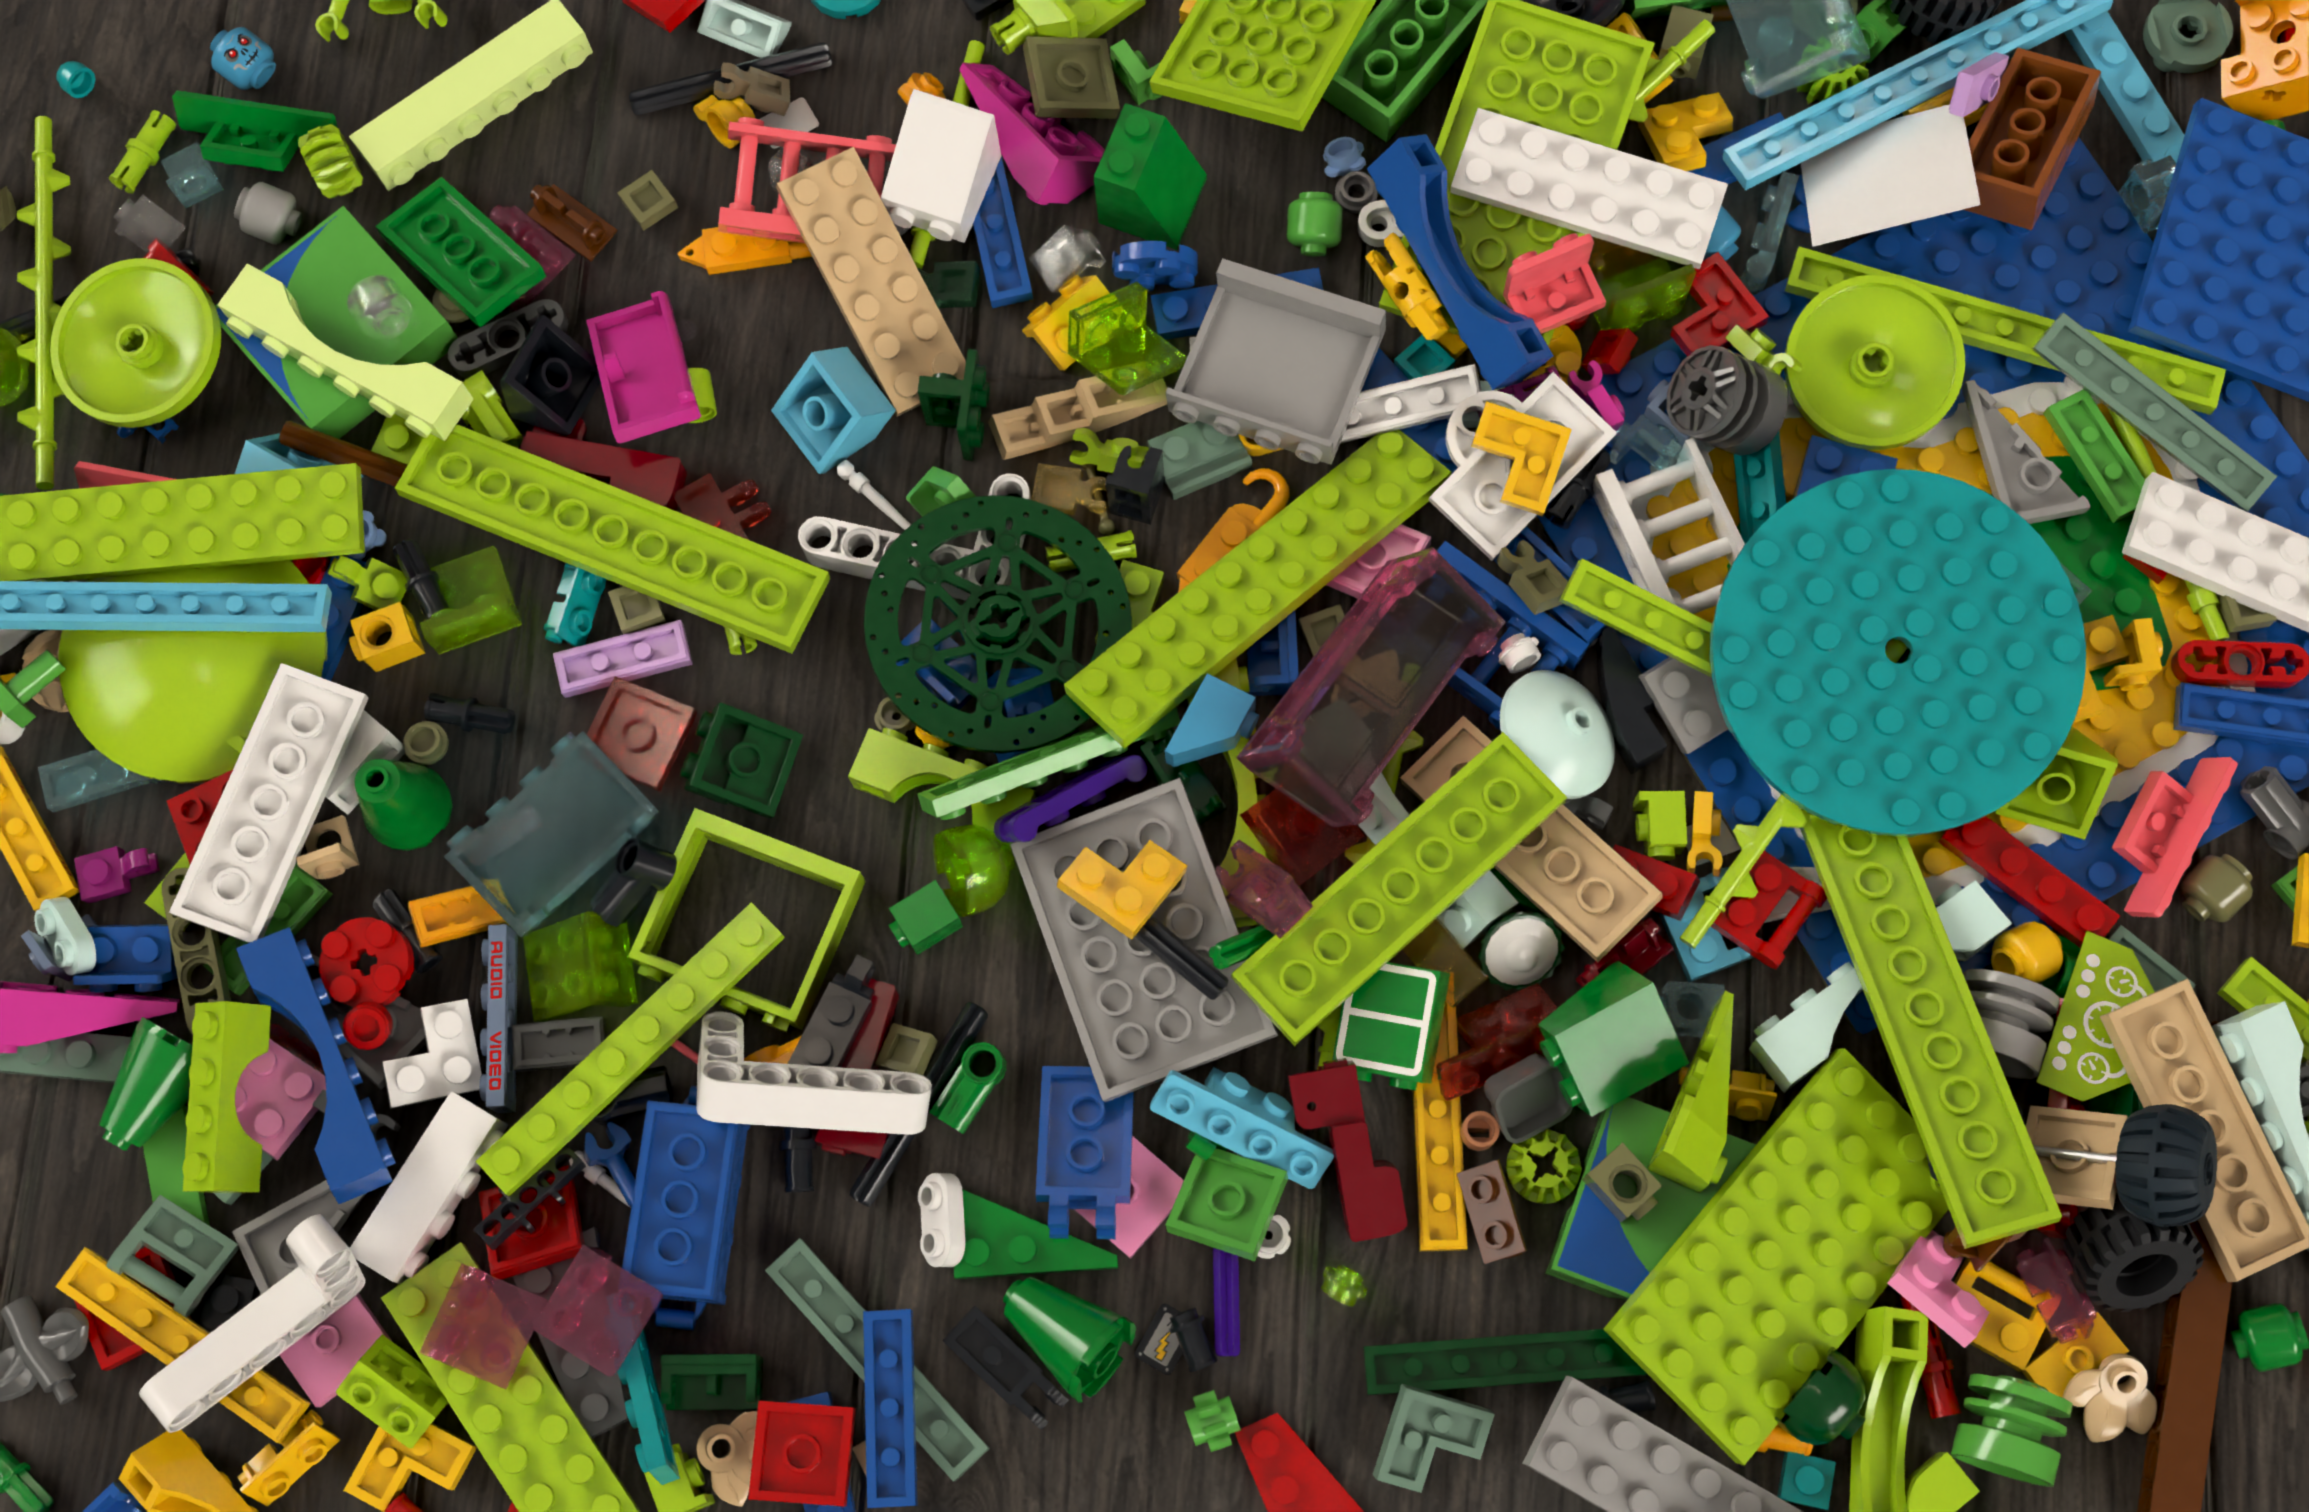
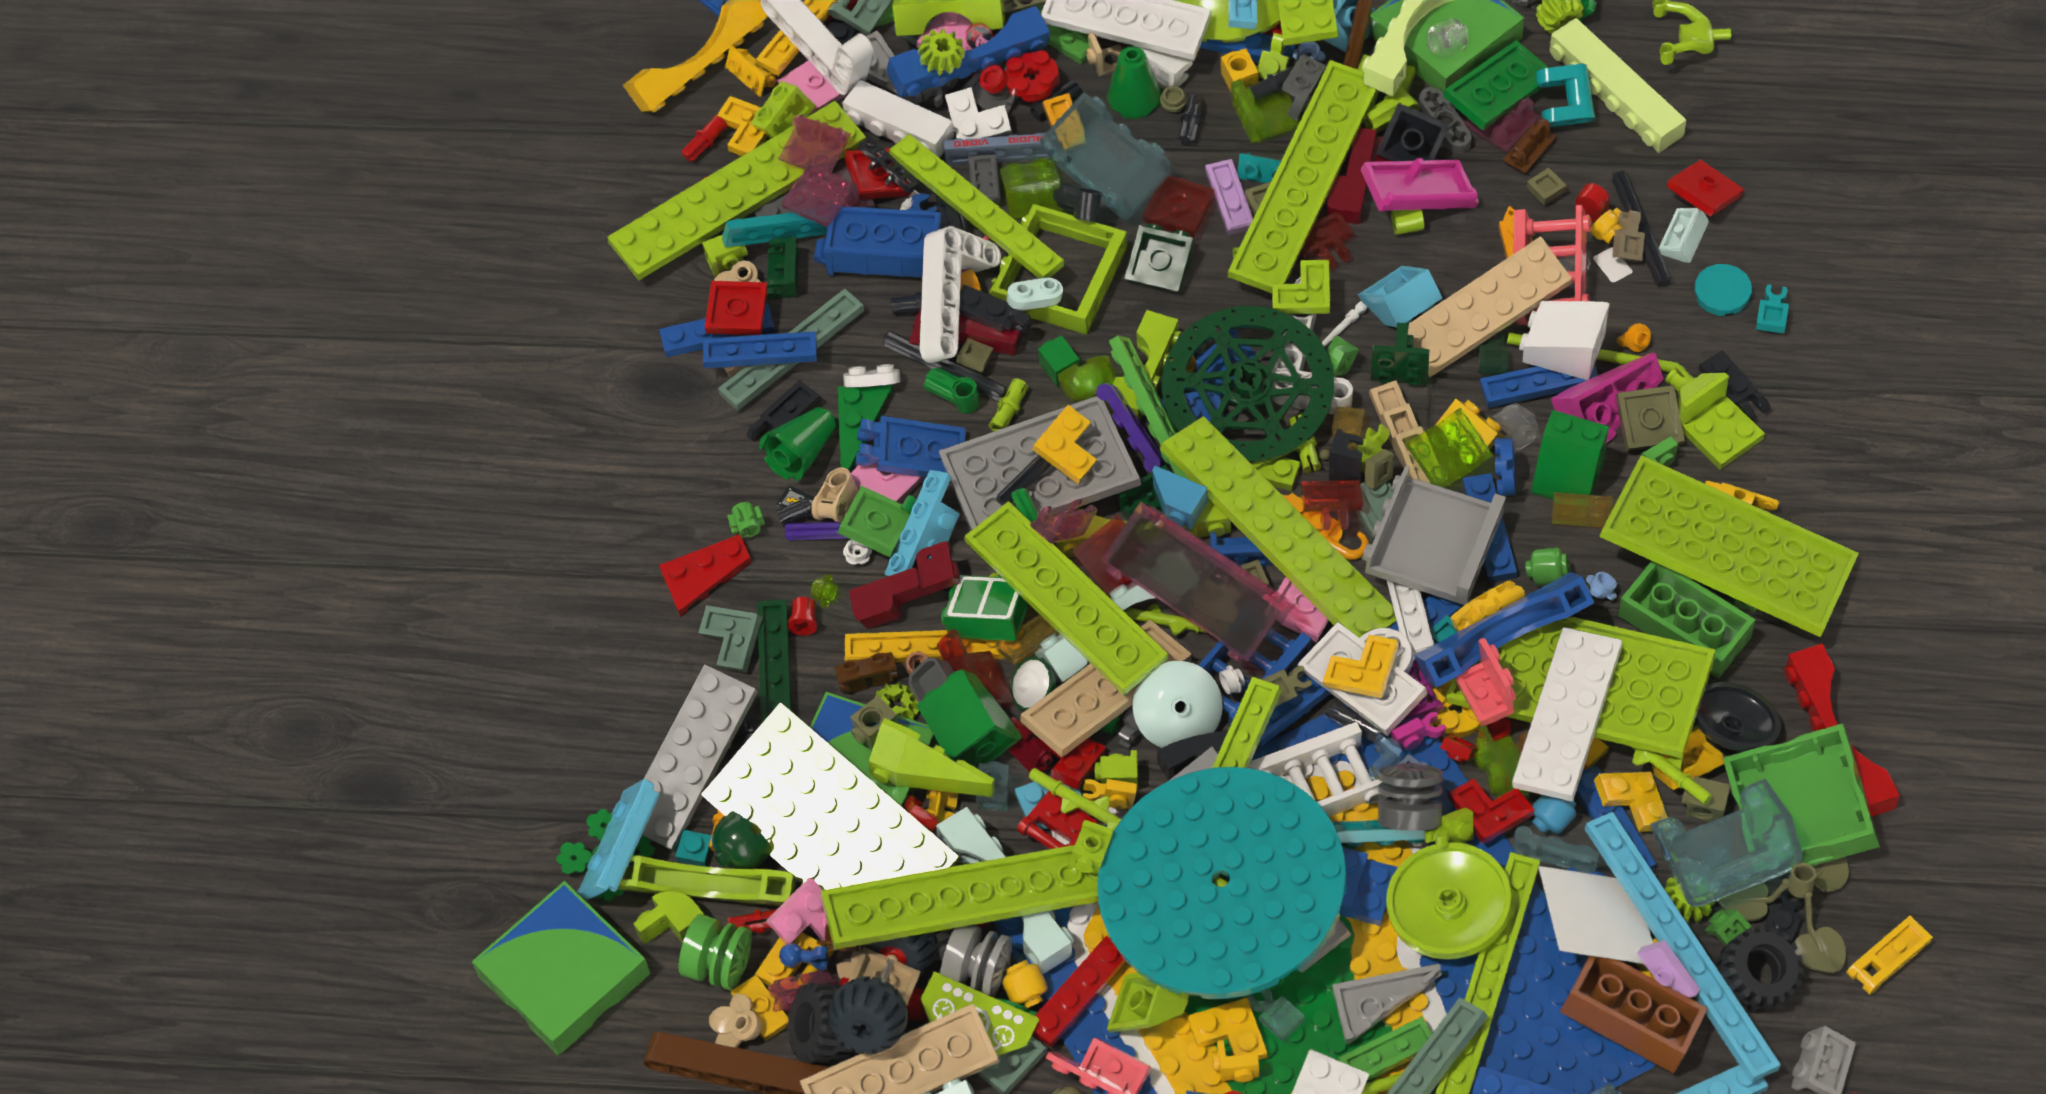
camera: 90 degrees right, 15 degrees down
none -> blue arm [779,943,829,970]
none -> red bush [788,597,817,636]
none -> tan piece [811,468,859,523]
none -> red tile [905,796,938,830]
none -> lime gear [918,28,965,76]
none -> tile [965,23,993,49]
none -> lime pin [989,378,1029,432]
none -> light aqua plate [1007,278,1063,310]
none -> lime brick [1070,820,1114,875]
none -> lime plate [1272,260,1330,314]
none -> dark grey bracket [1282,54,1326,120]
none -> clear red hinge [1301,480,1363,530]
none -> olive plate [1364,449,1393,489]
none -> teal connector [1535,64,1595,127]
none -> clear yellow plate [1551,492,1613,527]
none -> red piece [1574,183,1609,223]

